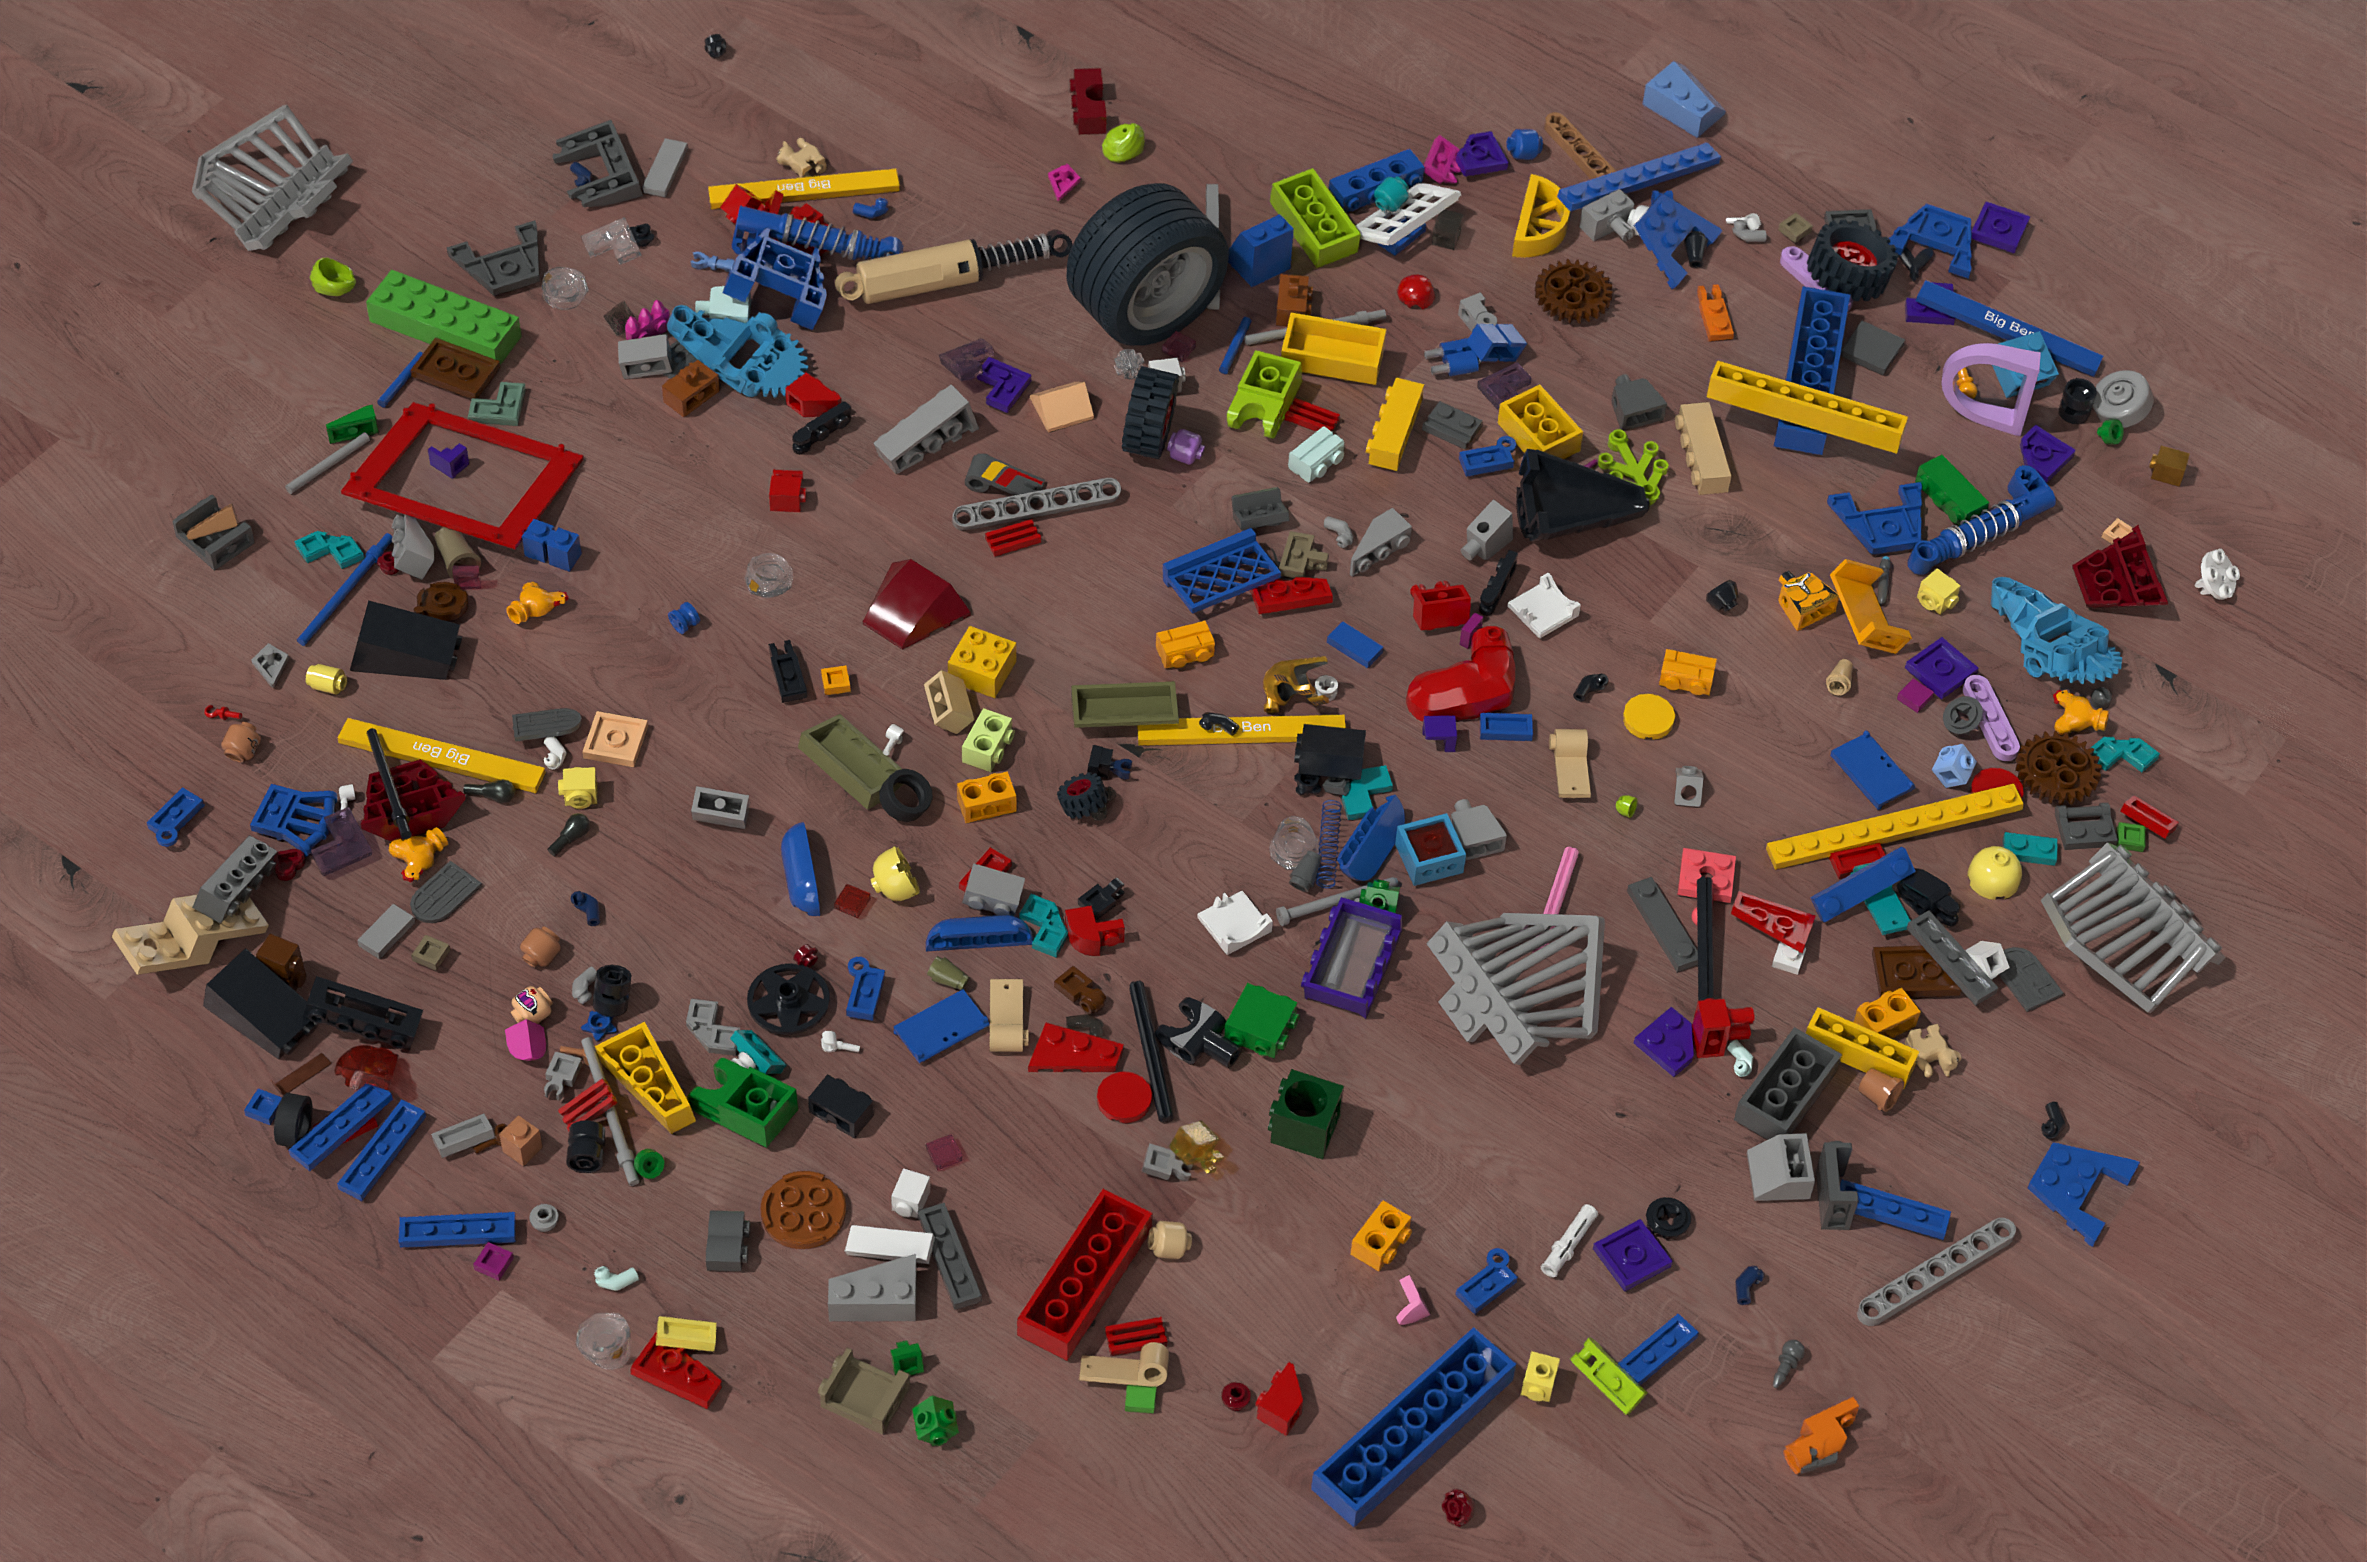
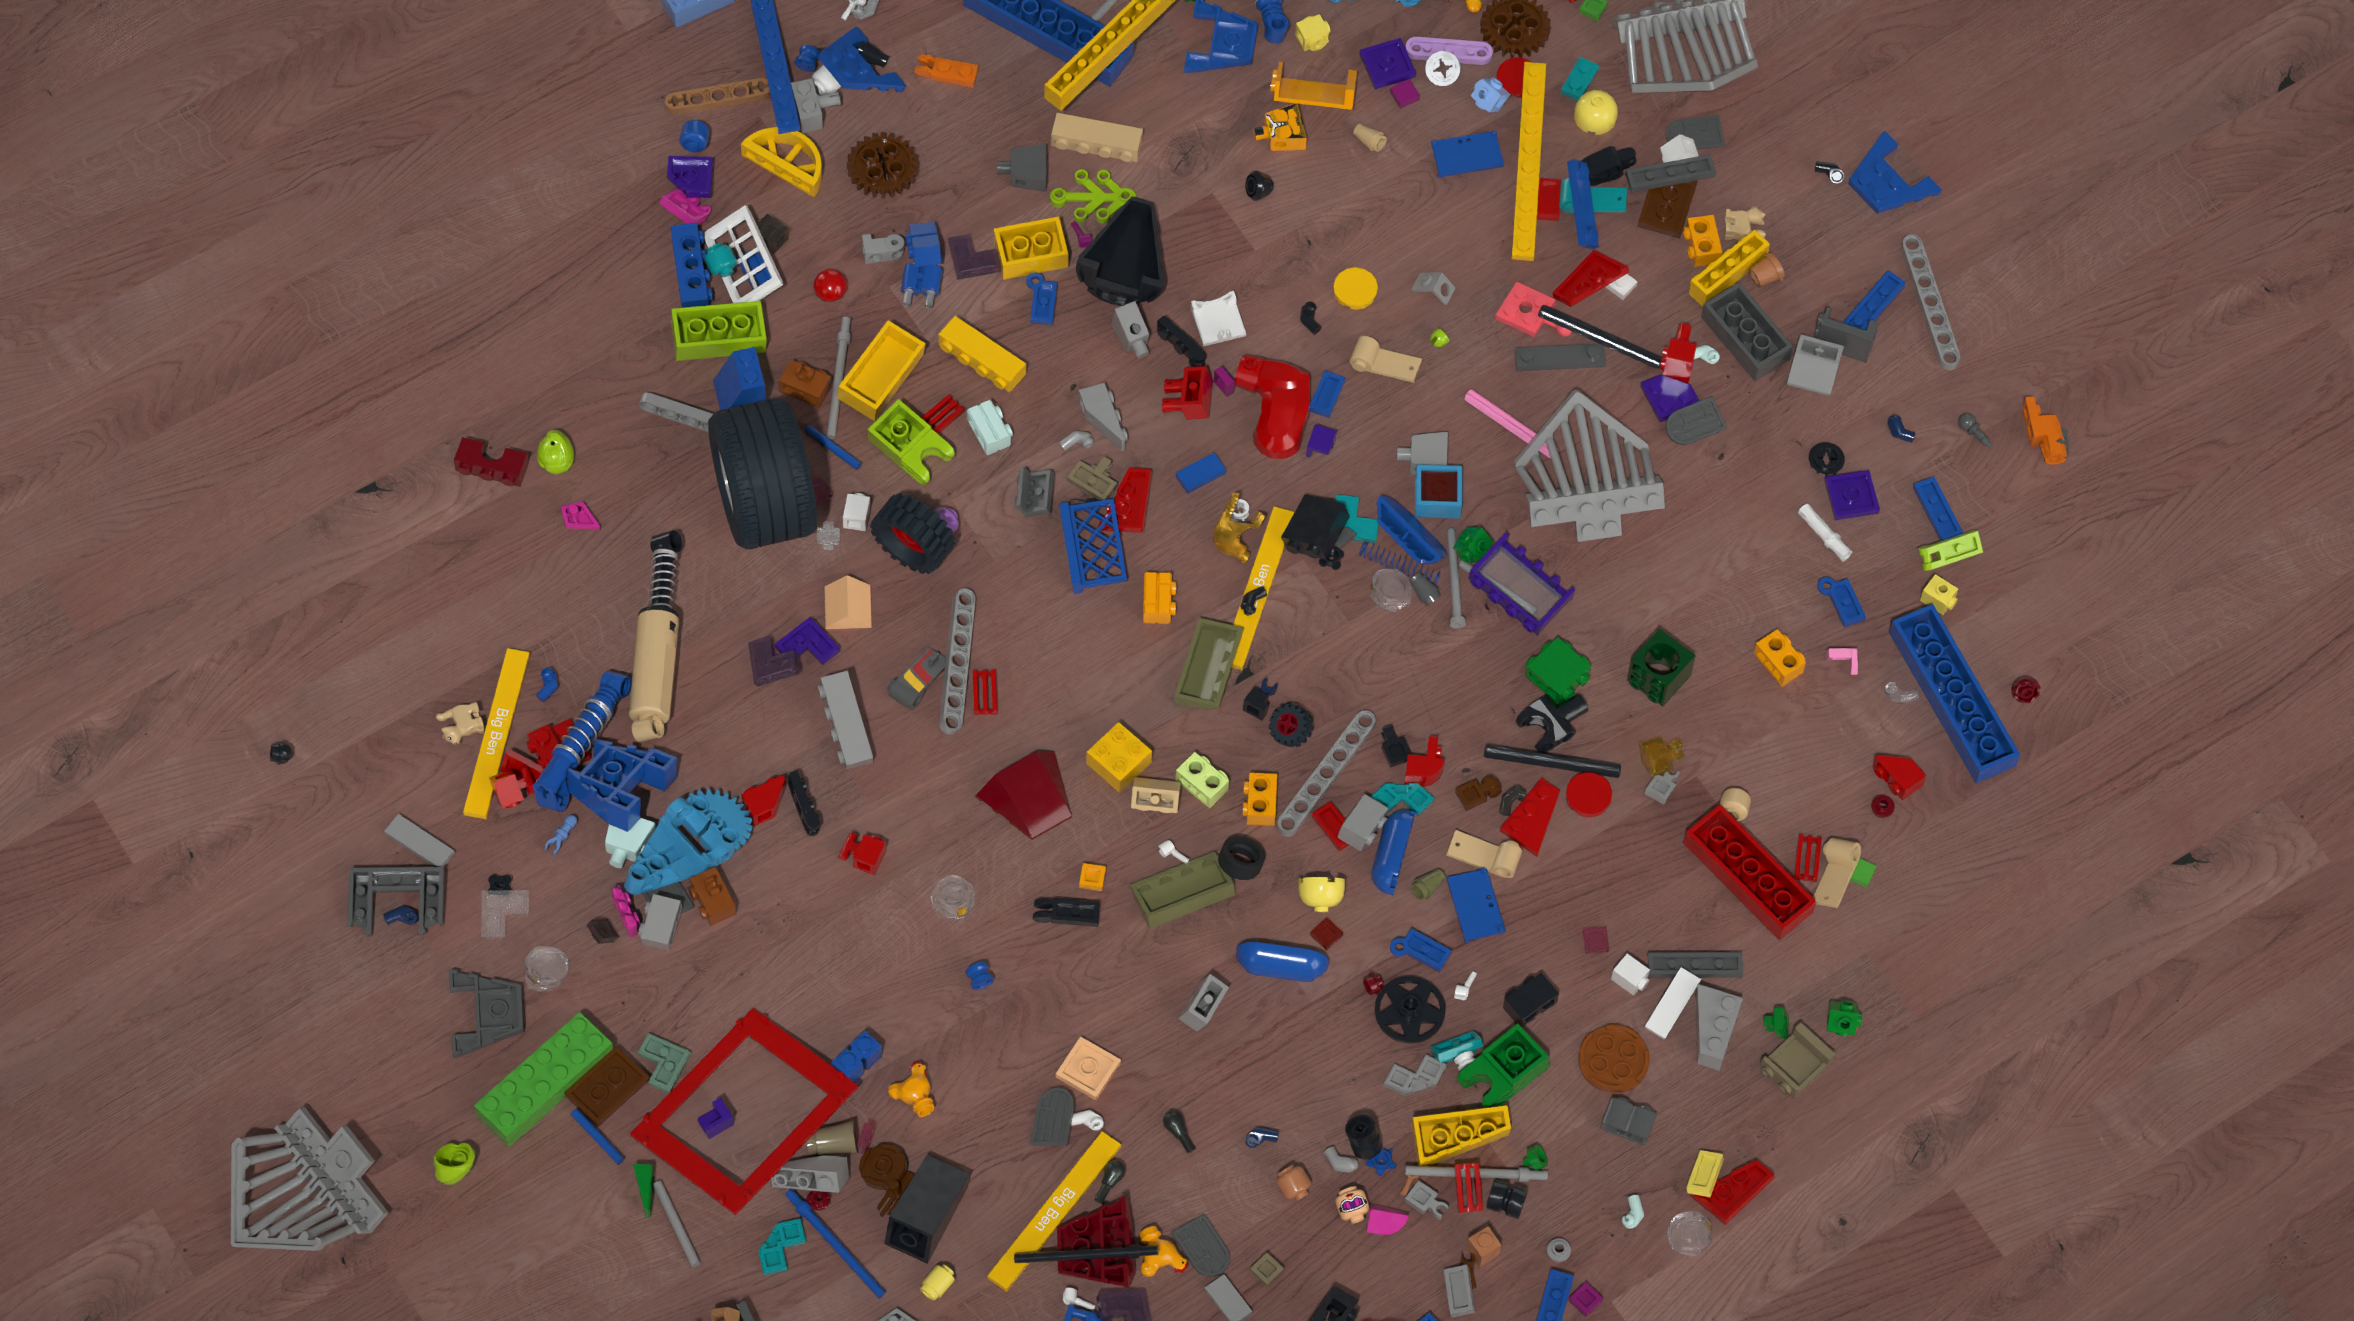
camera: 70 degrees left, 10 degrees up
light yellow brick [558,767,597,809] -> none
white piece [1197,891,1273,955] -> none
dark grey plate [1422,401,1483,450] -> none
light orange brick [1659,649,1717,695] -> none
dark grey piece [1878,556,1891,605] -> none
dark grey plate [2055,803,2118,850] -> none
none -> light grey beam [1277,710,1376,837]
none -> dark grey window [1665,396,1727,445]
none -> clear arm [1885,682,1919,704]

